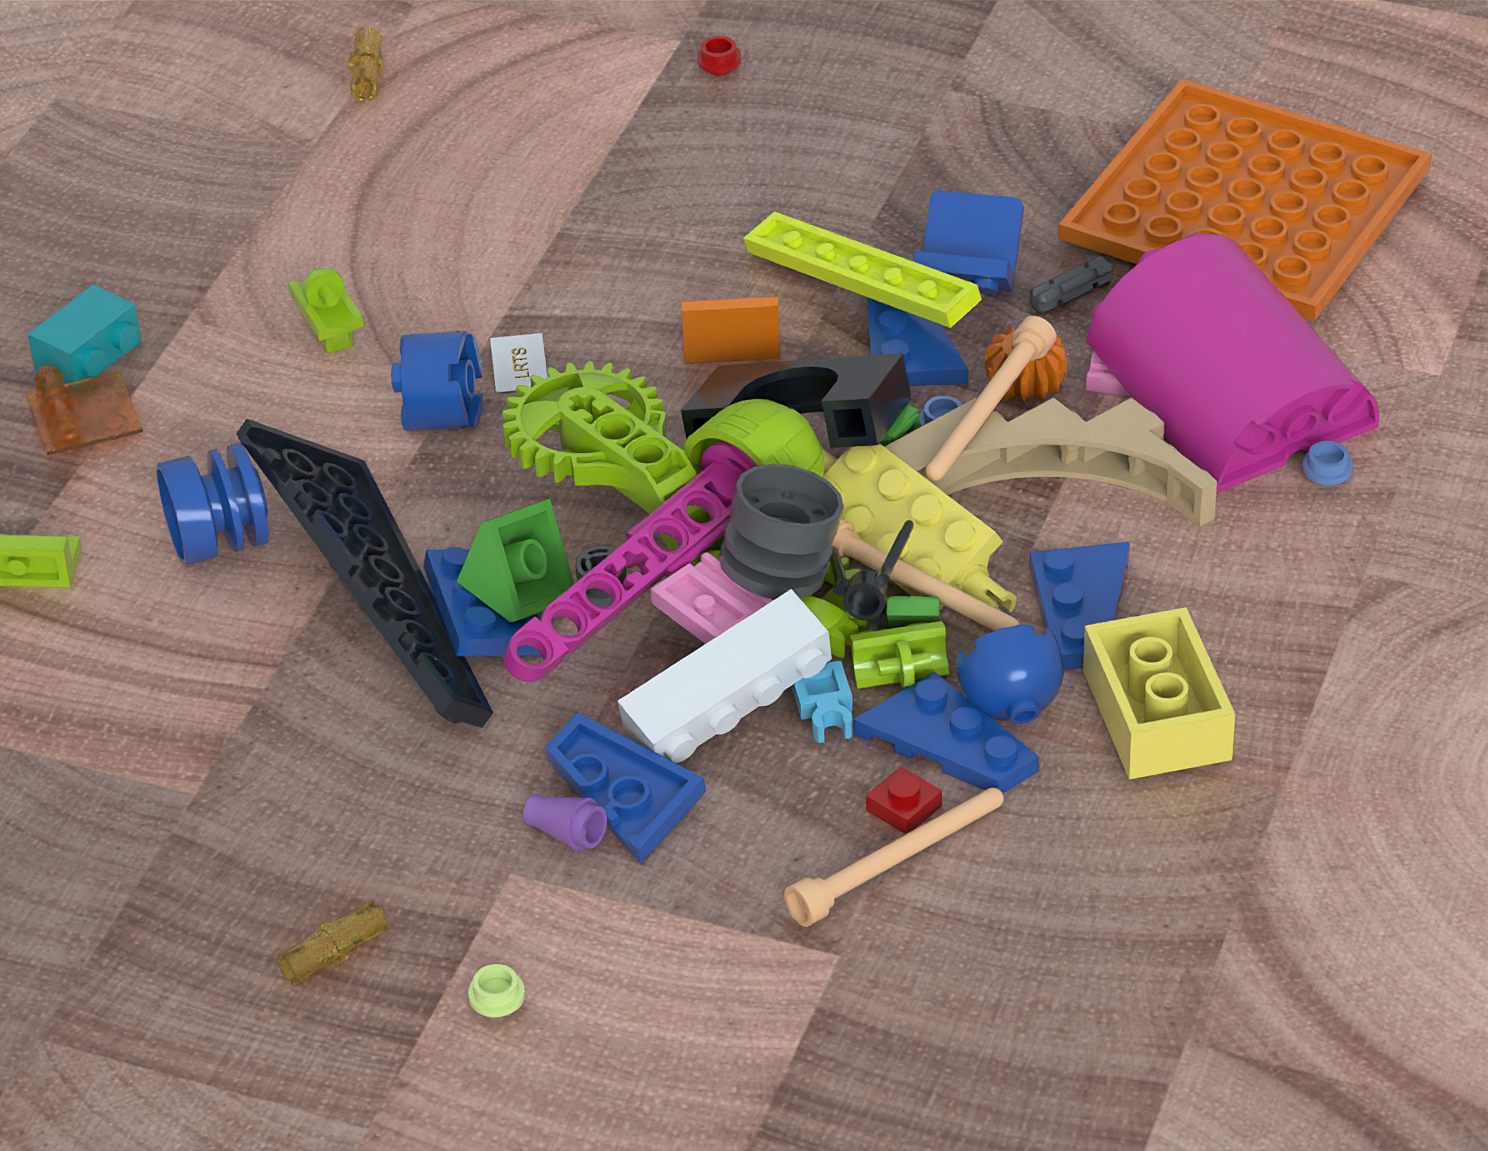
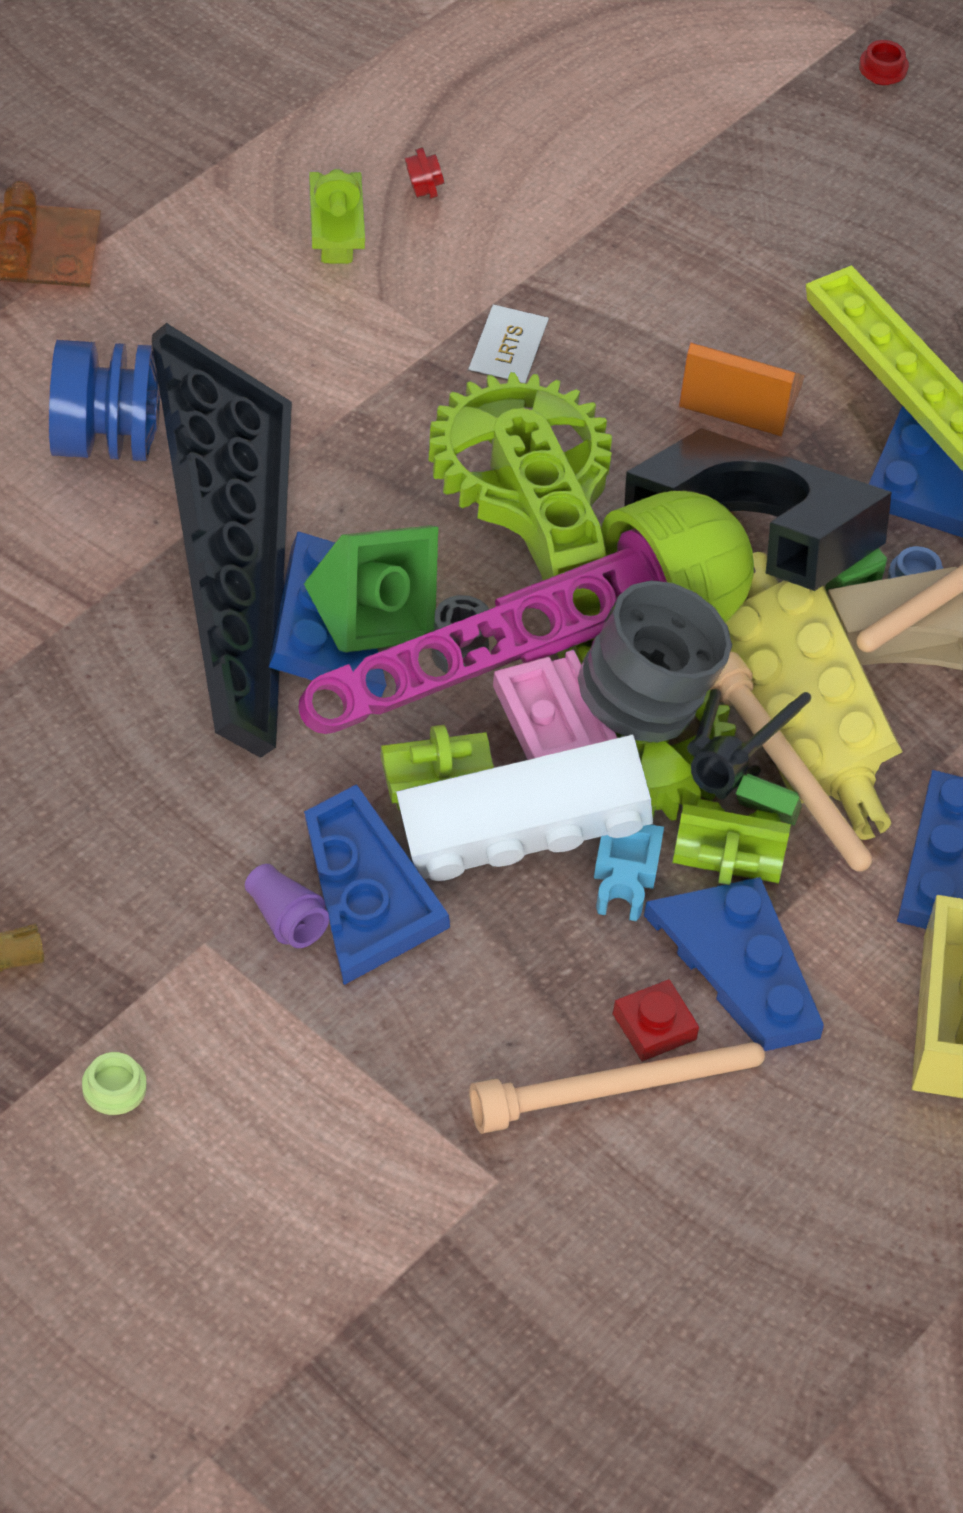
camera: 15 degrees right, 10 degrees up
teal brick [28,284,141,391] -> none
blue brick [391,331,483,431] -> none
blue cylinder [955,625,1064,724] -> none
none -> lime hips [380,725,494,812]
none -> red plate [404,147,445,199]

